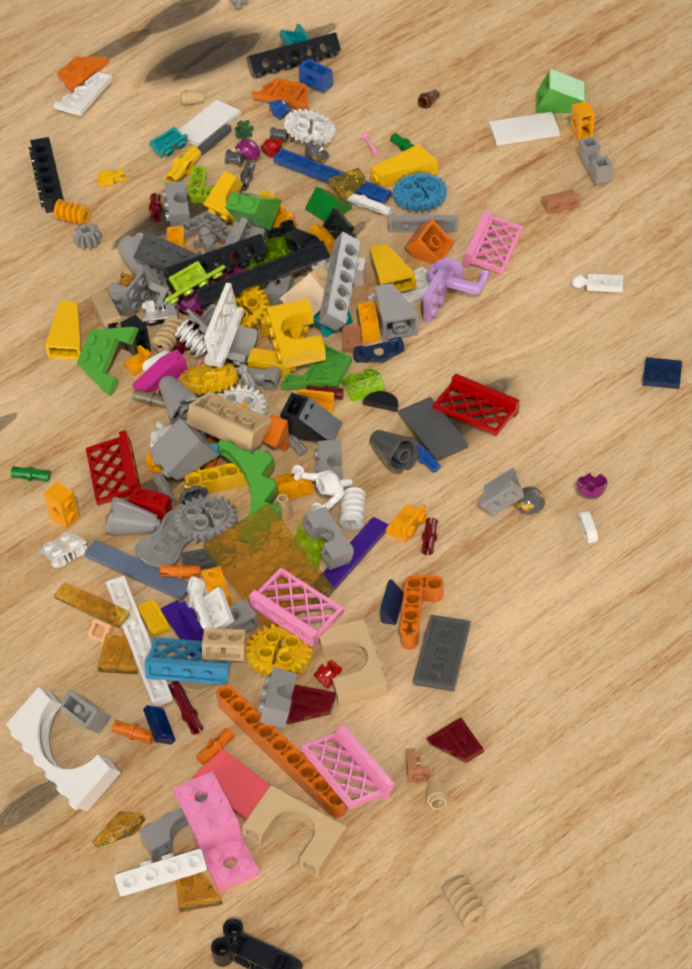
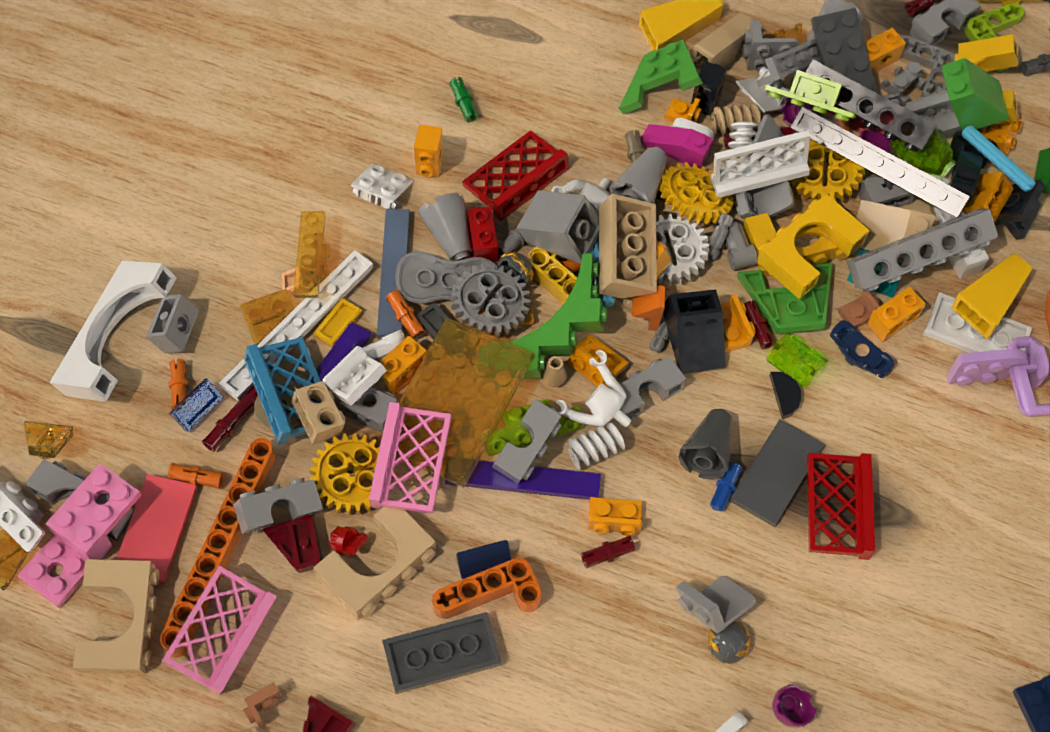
camera: 55 degrees right, 15 degrees up
light grey slope [374,284,419,341] -> none
none -> medium azure axle [962,126,1036,192]

